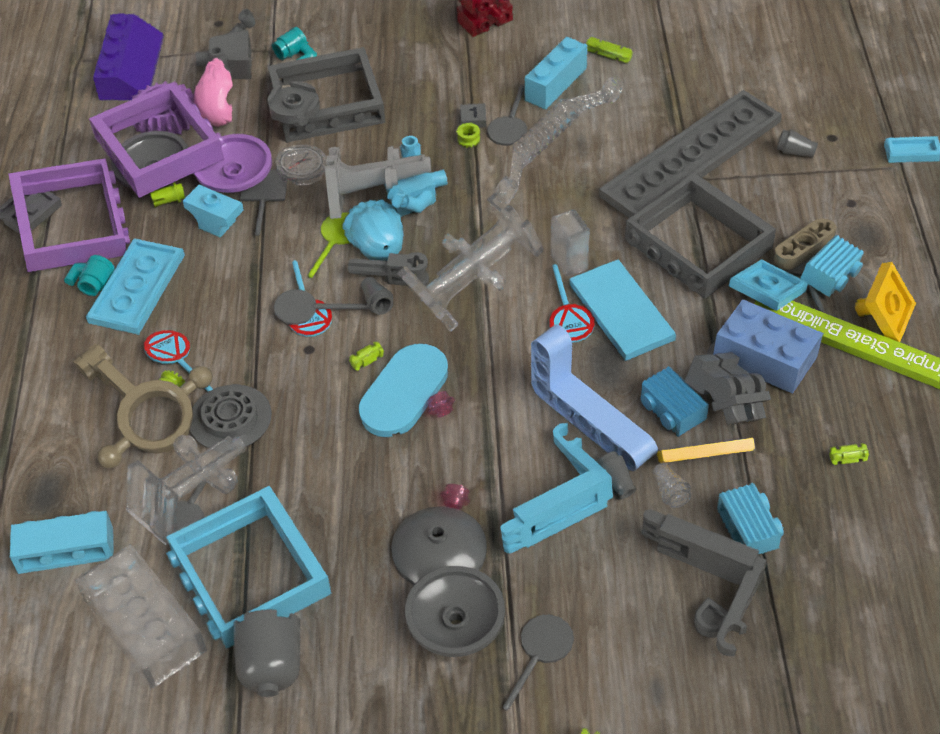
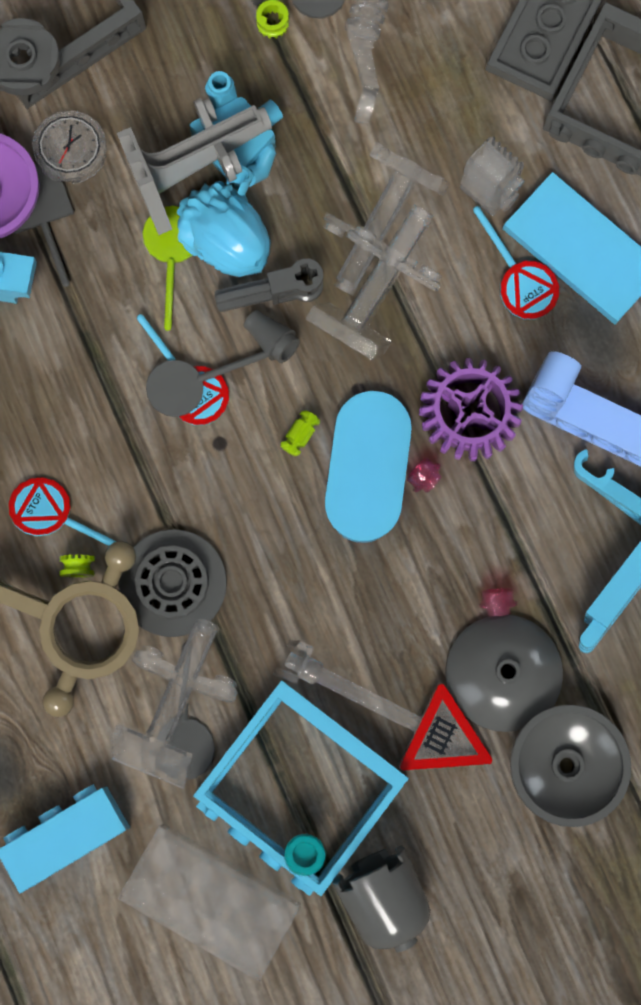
camera: 25 degrees left, 30 degrees up
none -> clear piece [273,640,492,770]
none -> teal tile [284,834,325,876]
none -> medium lavender gear [419,358,523,461]

